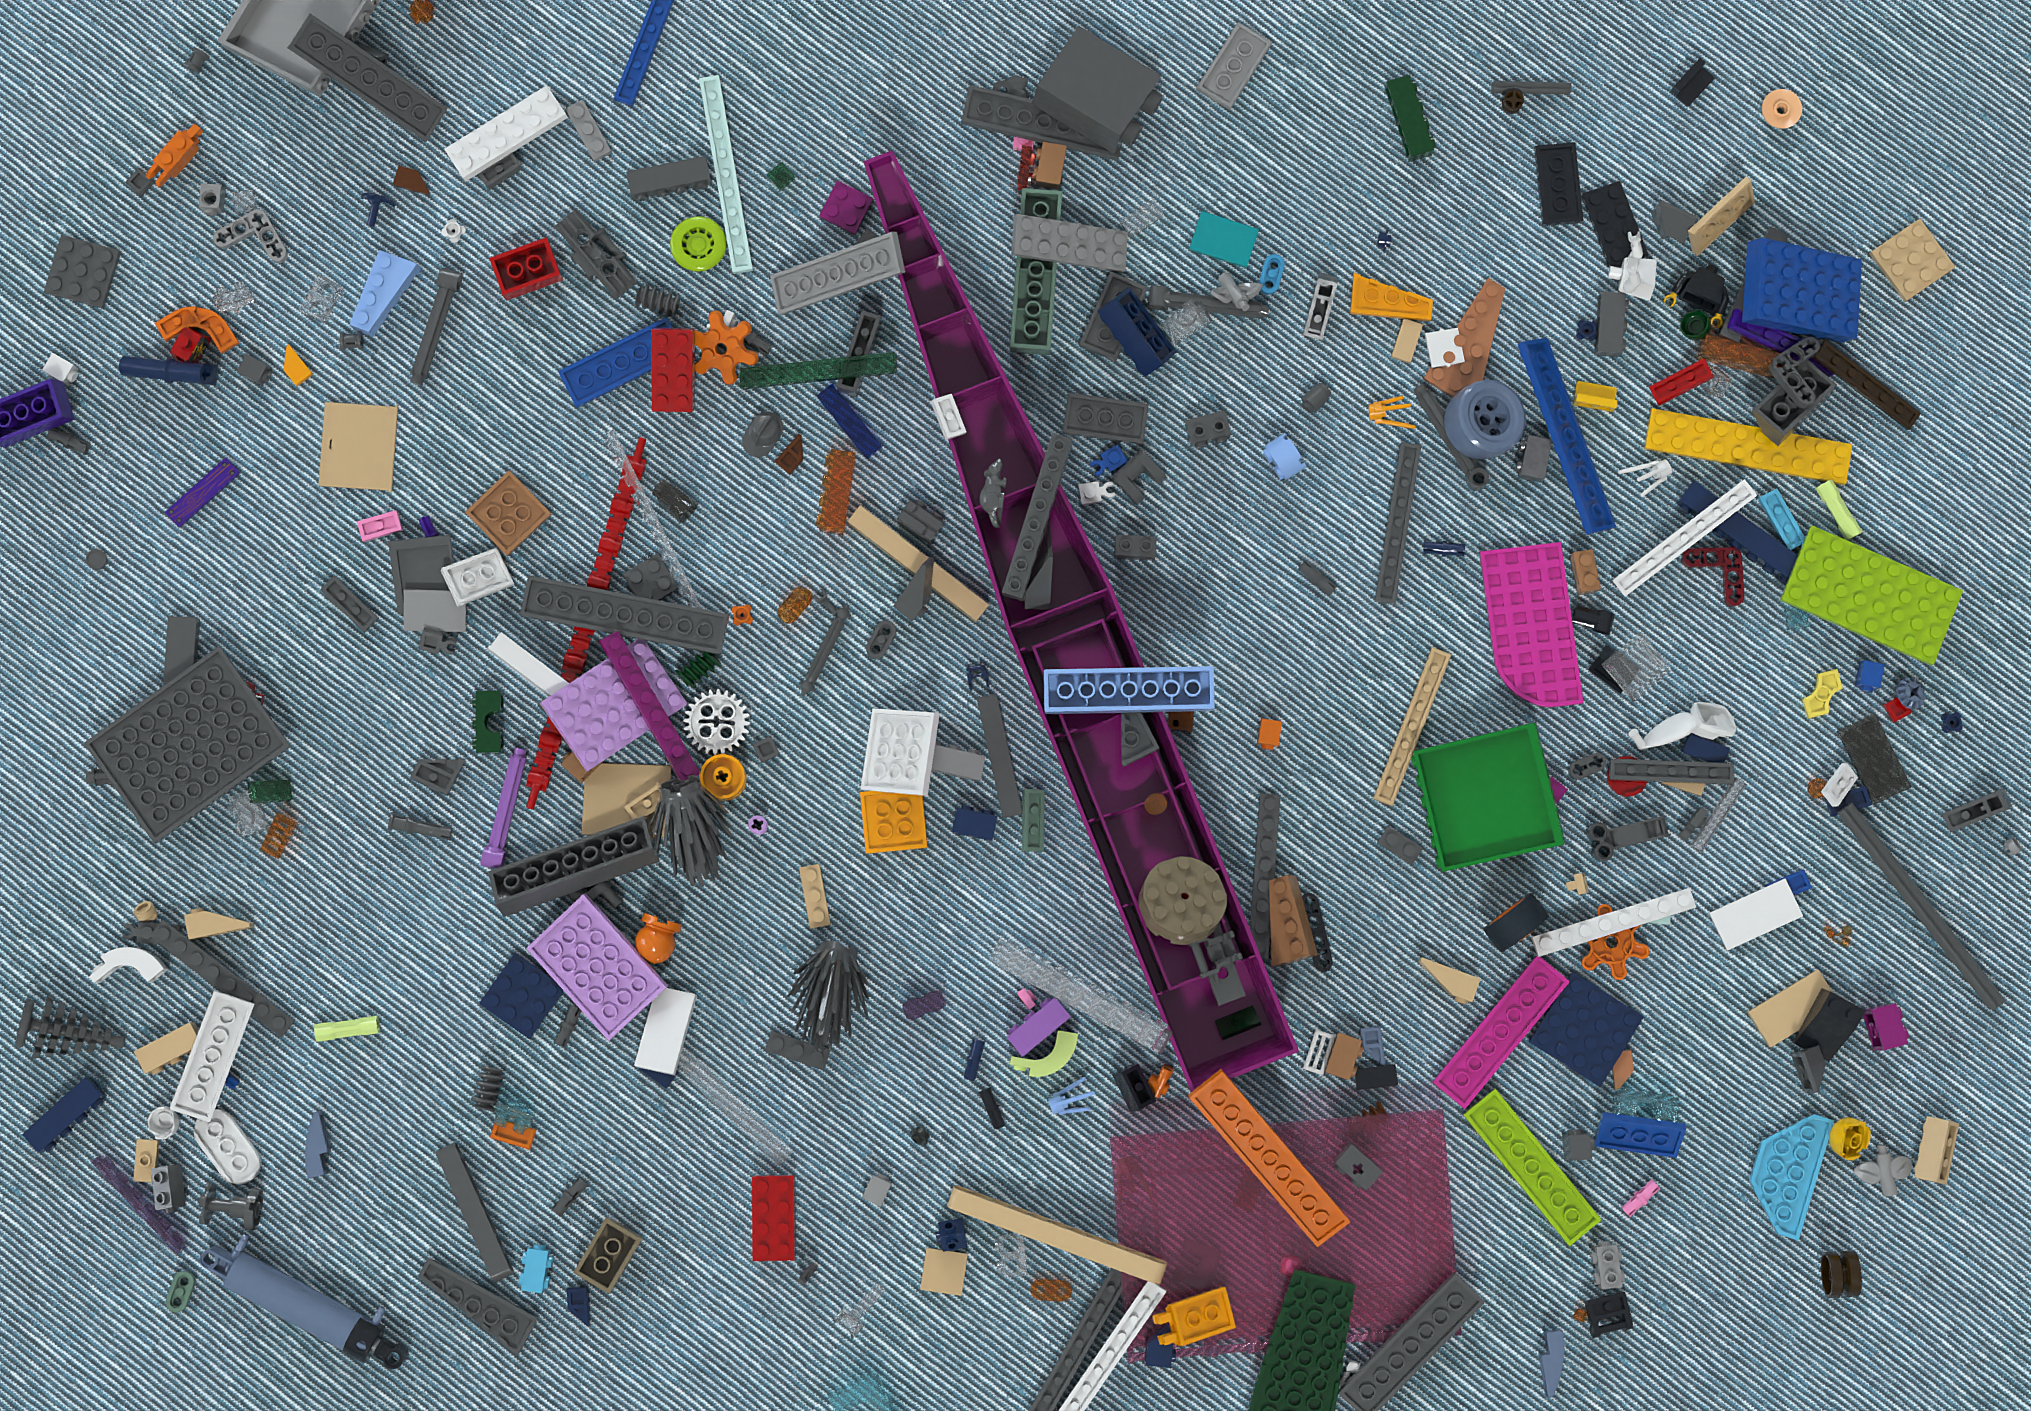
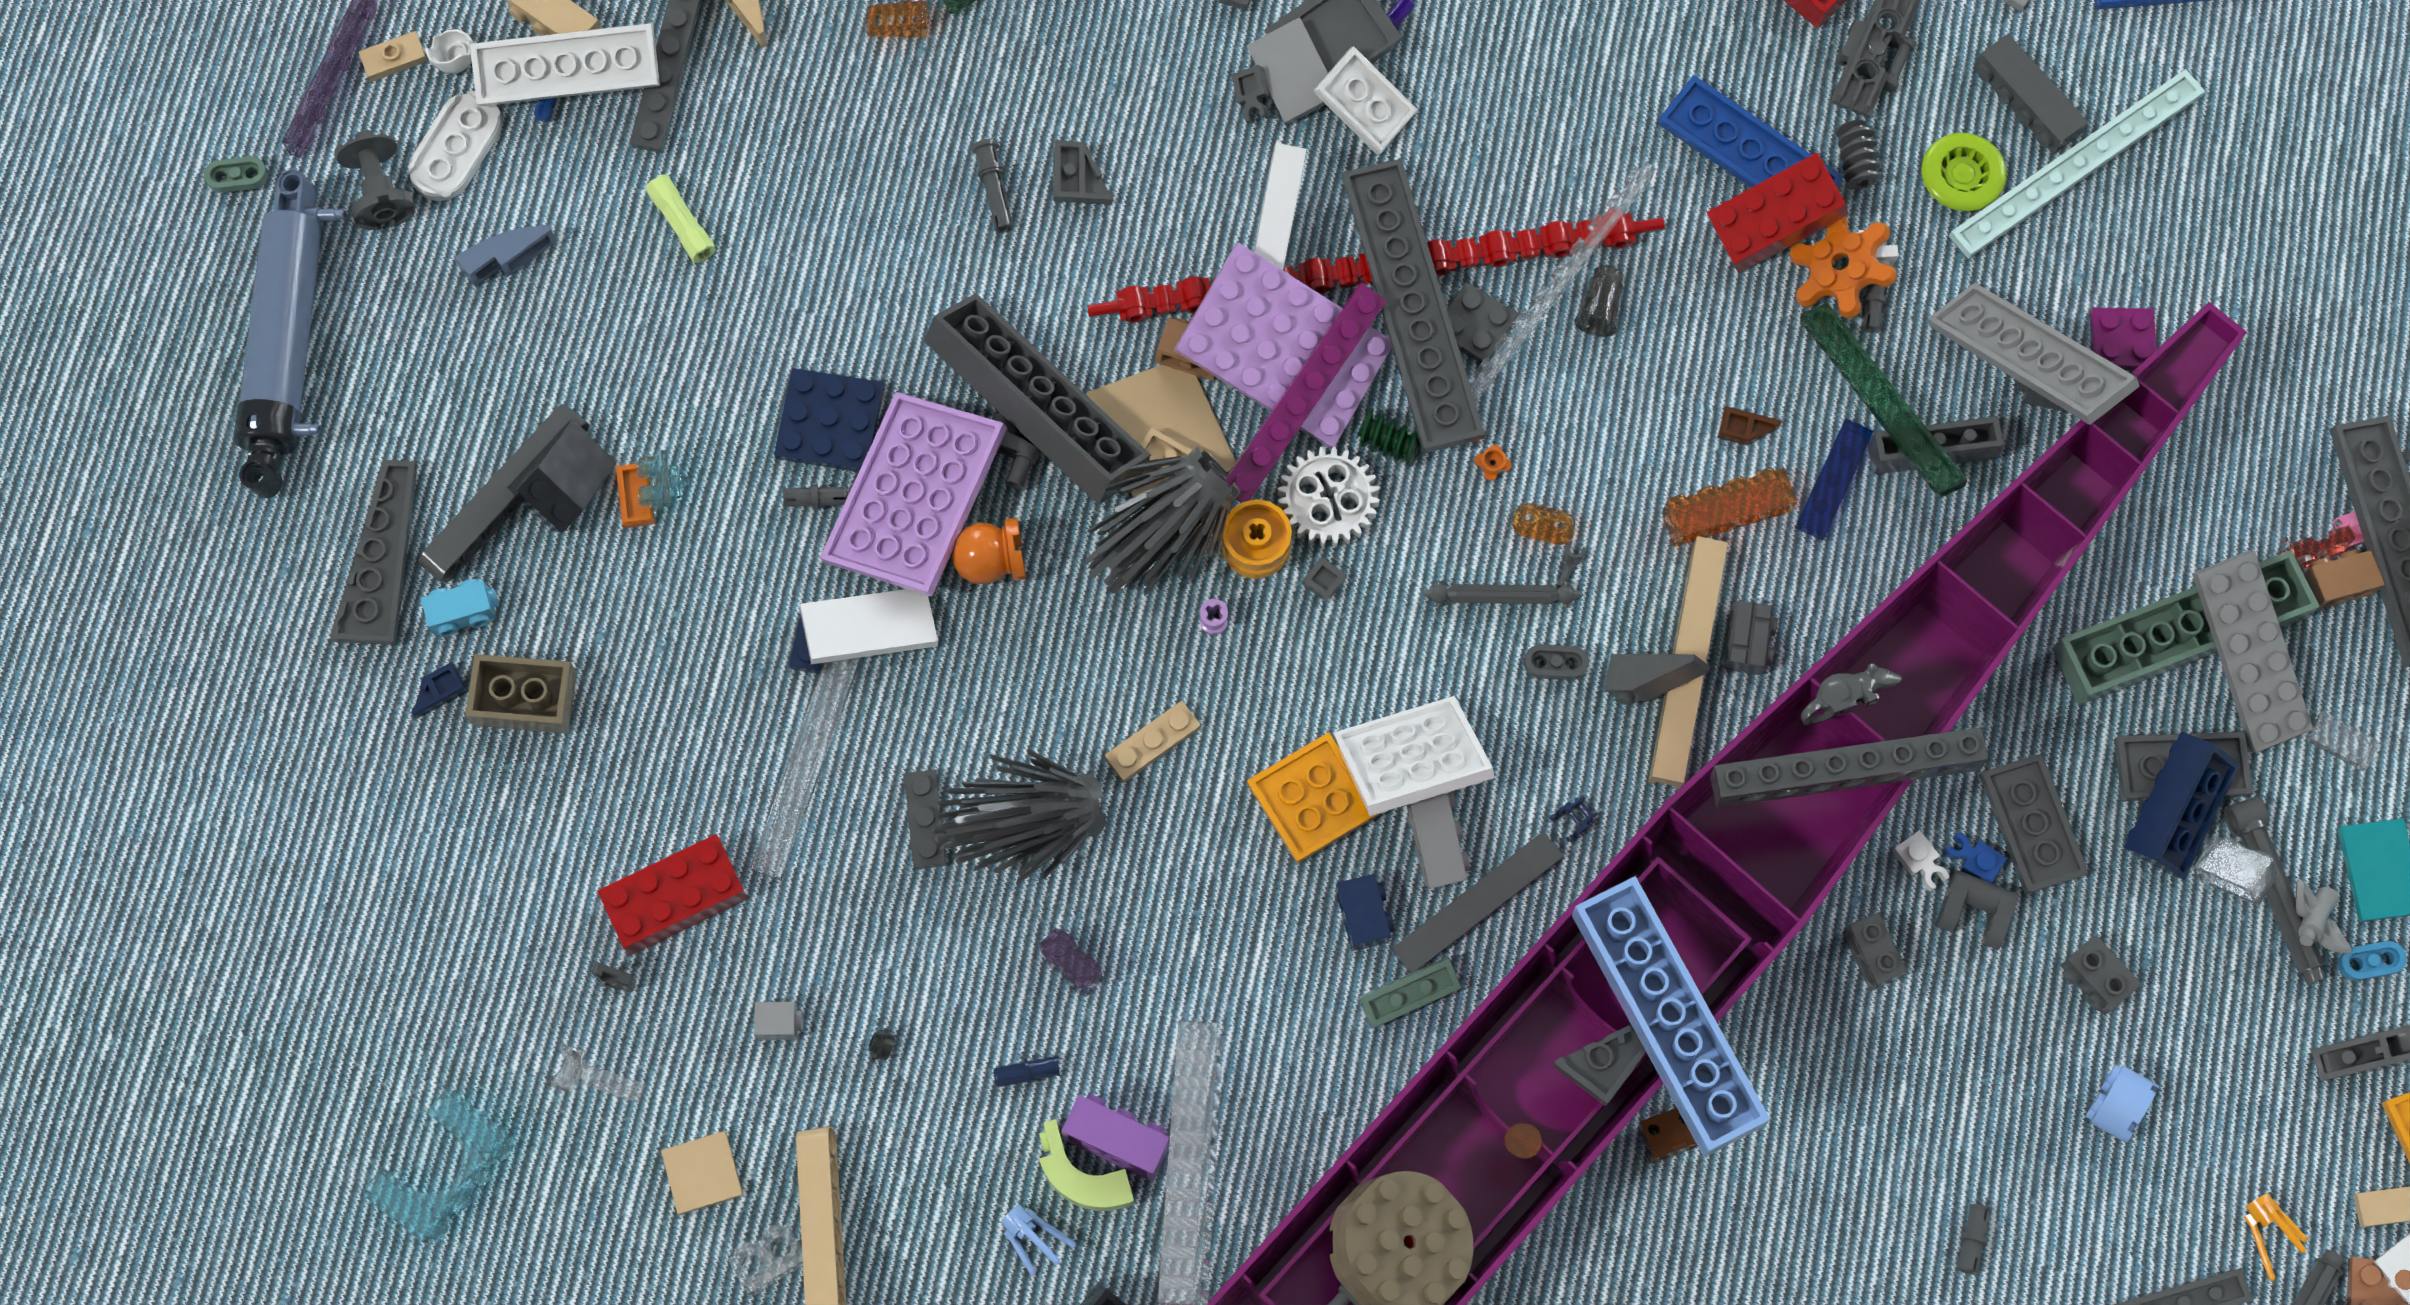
camera: 65 degrees right, 10 degrees down
dark grey brick [151,1165,186,1213] -> none
medium nougat plate [465,470,552,557] -> none
dark grey piece [471,1065,505,1112] -> none
dark green arch [472,691,504,755] -> none
medium lavender piece [480,748,527,869] -> none
dark grey pin [551,1177,589,1217] -> none
dark grey piece [742,412,783,457] -> none
clear green plate [767,162,795,191] -> none
white plate [931,394,966,440] -> none
dark blue brick [935,1218,968,1252] -> none
black axle [979,1087,1005,1129] -> none
bright pink plate [1017,988,1036,1010] -> none
dark grey slope [1023,520,1053,610] -> none
orange brick [1257,718,1282,750] -> none
dark grey brick [1301,383,1331,413] -> none
none -> black slope [507,419,617,534]

